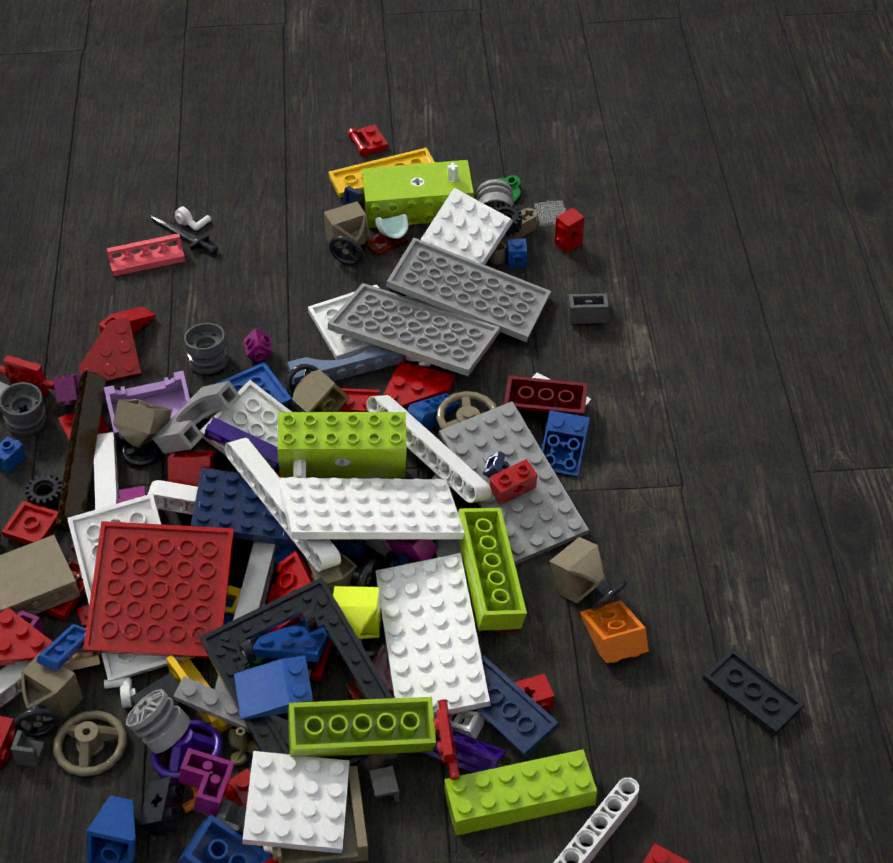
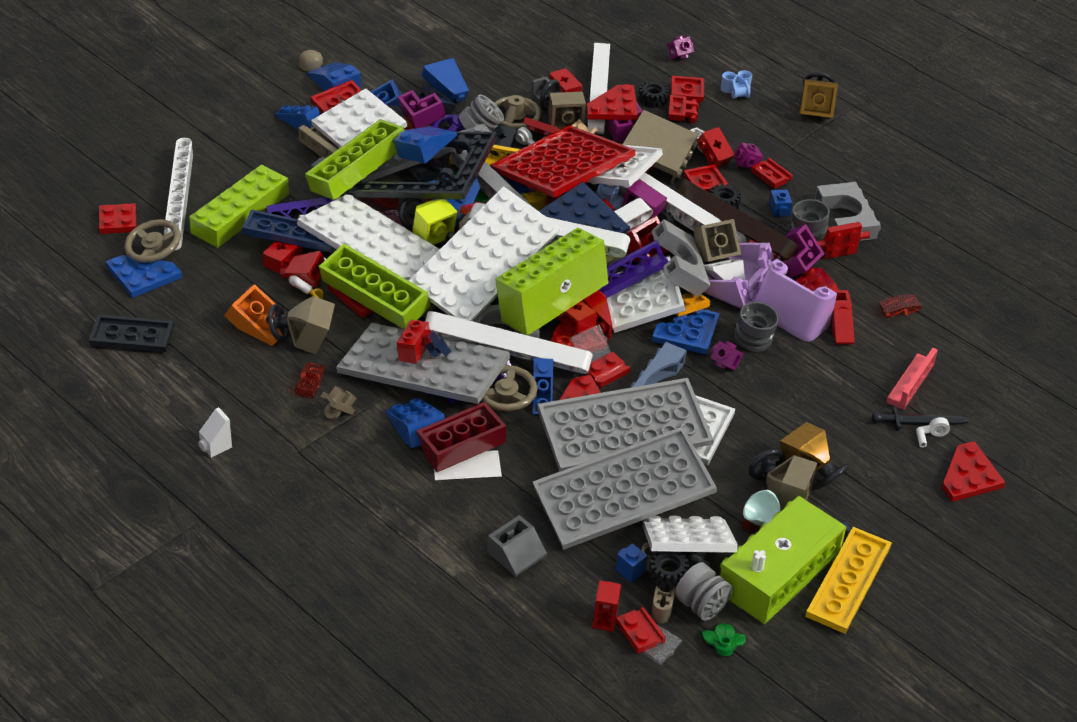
camera: 135 degrees right, 5 degrees down
blue tile [36,624,86,671] -> none
dark tan piece [286,364,350,412] -> none
red plate [347,124,388,156] -> none
red plate [433,699,460,780] -> none
none -> blue plate [105,255,182,298]
none -> dark tan piece [124,219,181,263]
none -> white slope [198,407,232,458]
none -> red torso [280,251,326,299]
none -> clear red slope [295,362,326,398]
none -> dark tan hips [320,386,357,419]
none -> red plate [523,117,560,136]
none -> red plate [616,607,666,654]
none -> white slope [704,259,745,280]
none -> lavender windscreen [754,259,837,342]
none -> pearl gold piece [780,422,849,490]
none -> clear red slope [879,294,922,318]
none -> red plate [942,441,1006,502]

